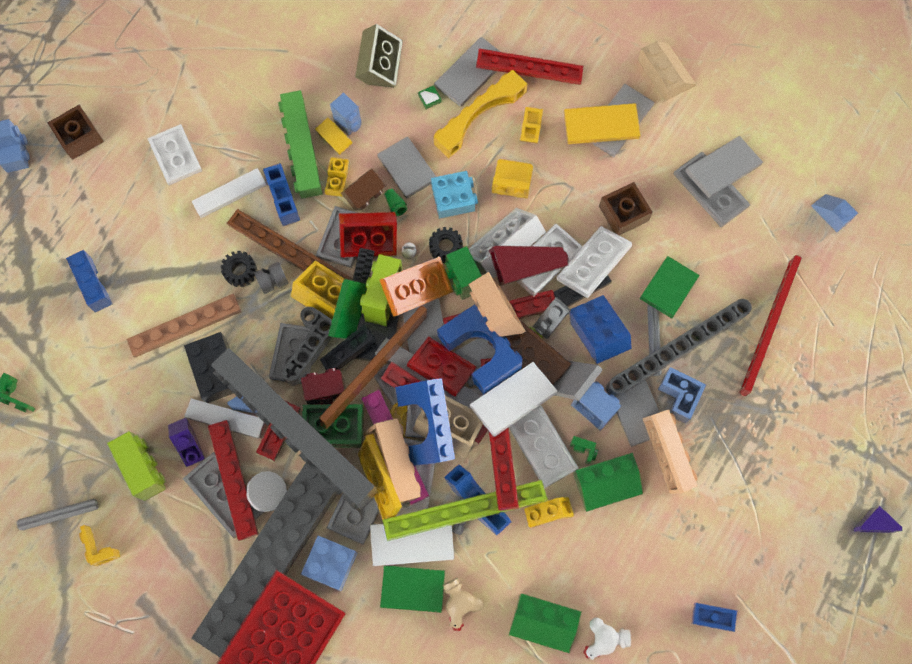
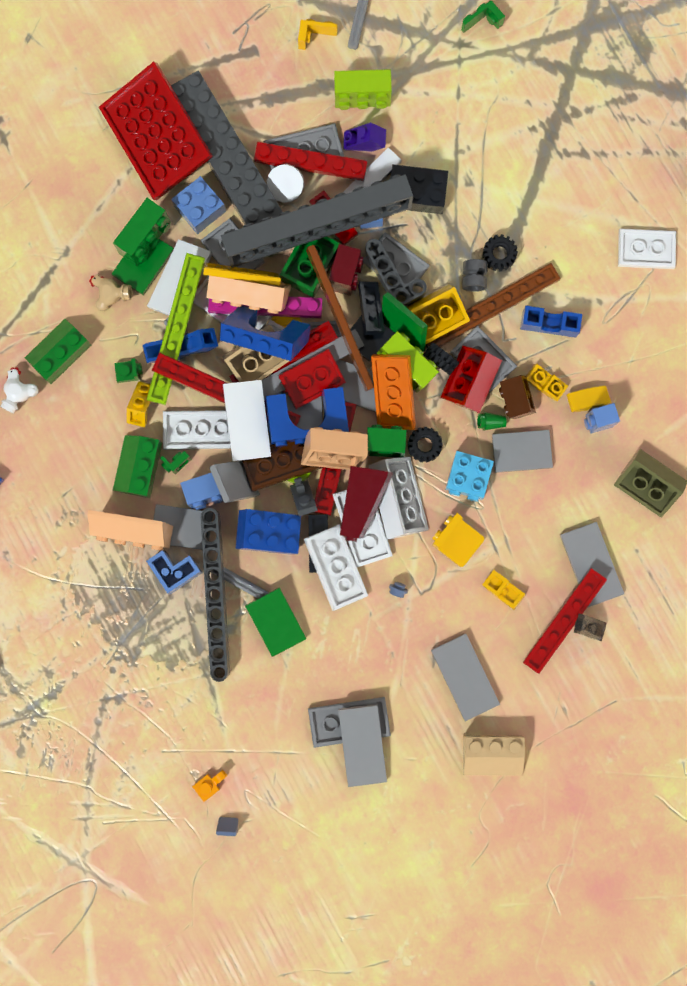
camera: 120 degrees right, 10 degrees up
blue arch [66,250,112,313] -> none
nougat plate [126,293,242,358] -> none
white tile [192,168,266,218] -> none
bright green brick [278,90,323,199] -> none
white hinge [402,242,417,259] -> none
tile [418,85,442,109] -> none
yellow arch [434,70,527,159] -> none
yellow tile [564,103,641,144] -> none
reddish brown brick [599,182,653,235] -> none
red tile [739,255,802,396] -> none
medium blue slope [811,194,858,232] -> none
none -> green brick [113,198,171,267]
none -> green bracket [114,358,143,383]
none -> light orange plate [192,770,228,802]
none -> sand blue slope [216,817,238,836]
none -> sand blue plate [389,582,408,598]
none -> clear smoke plate [574,613,606,641]

